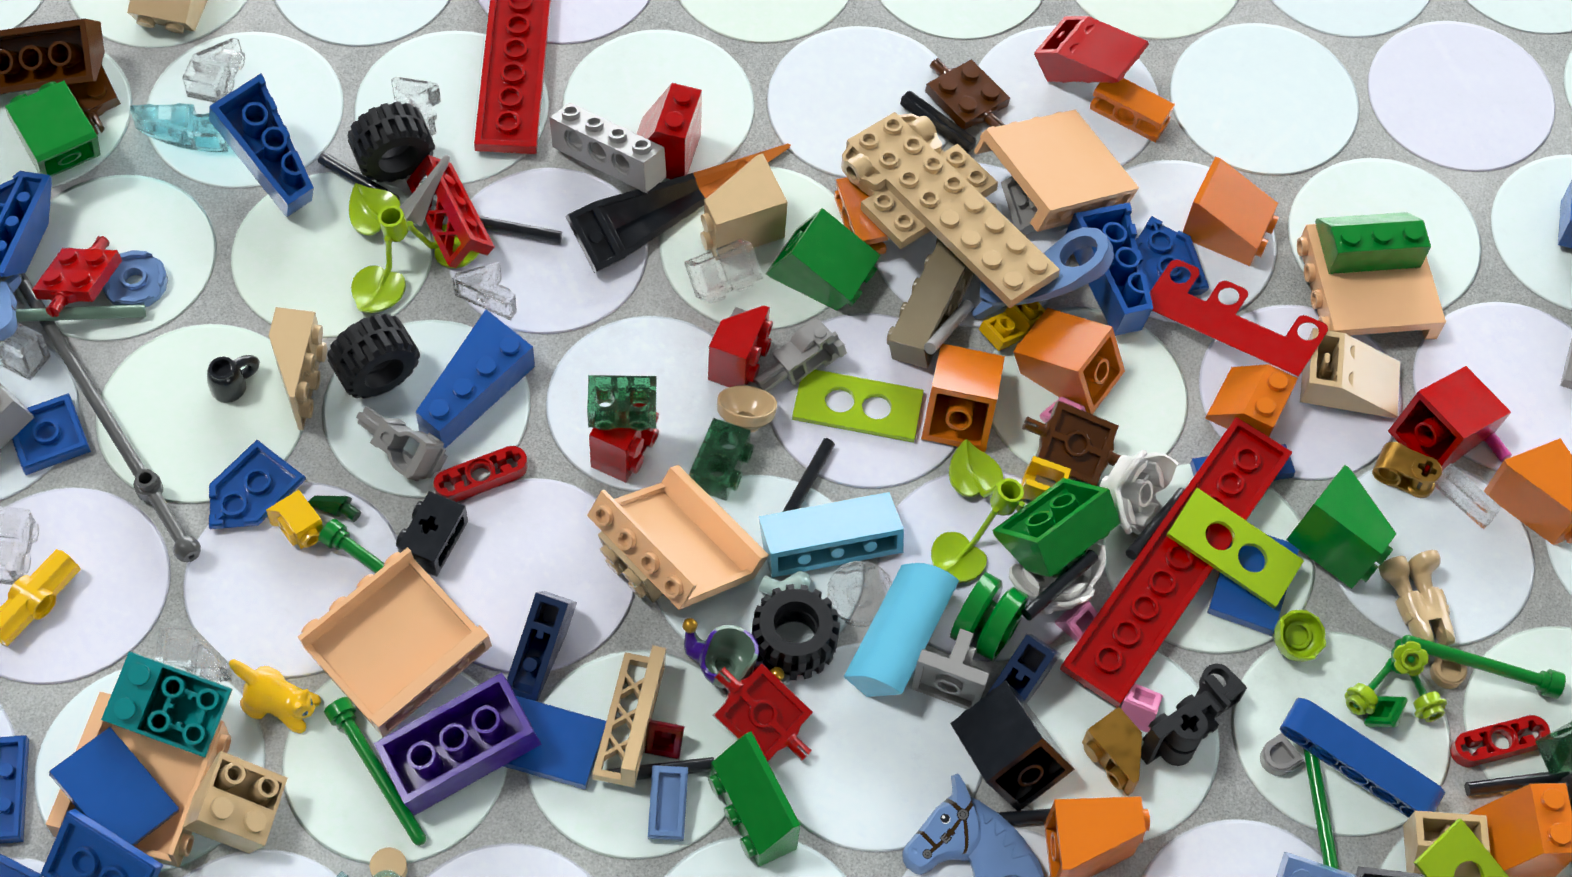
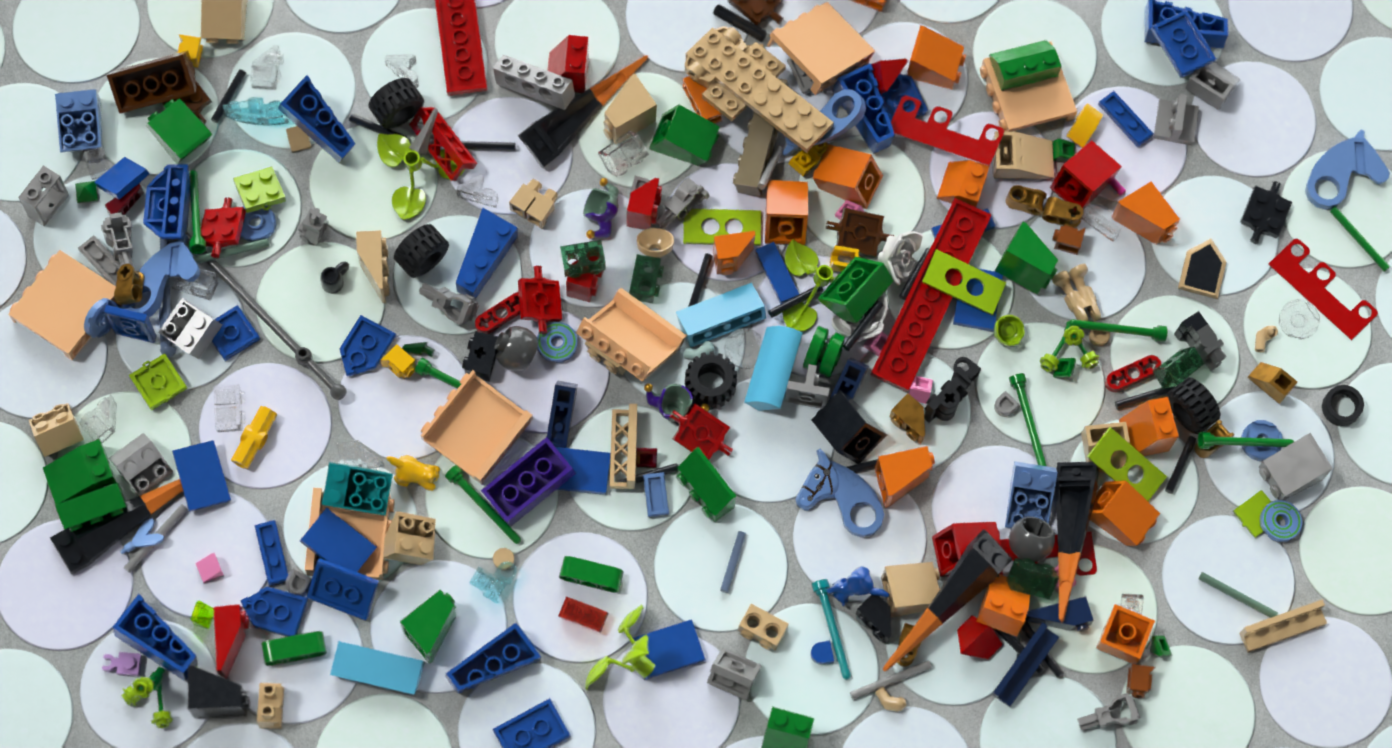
camera: 10 degrees left, 10 degrees up
blue beam [1279,698,1445,818] -> none
none -> yellow window [177,34,203,68]
none -> green piece [189,170,206,254]
none -> black bar [211,69,246,123]
none -> lime plate [233,166,286,213]
none -> light grey tile [285,569,312,594]
none -> tan slope [286,126,312,153]
none -> light grey piece [298,208,329,245]
none -> dark grey wheel [494,326,538,371]
none -> tan hips [509,179,558,229]
none -> red plate [518,265,562,334]
none -> medium blue tile [537,322,577,363]
none -> piece [583,178,619,239]
none -> orange slope [713,231,755,275]
none -> blue tile [755,242,799,304]
none -> black bar [768,286,823,318]
none -> red slope [871,58,908,94]
none -> pearl gold piece [1006,185,1047,215]
none -> green slope [1052,138,1075,162]
none -> dark orange window [1052,225,1086,255]
none -> yellow slope [1066,103,1103,148]
none -> blue tile [1098,91,1154,148]

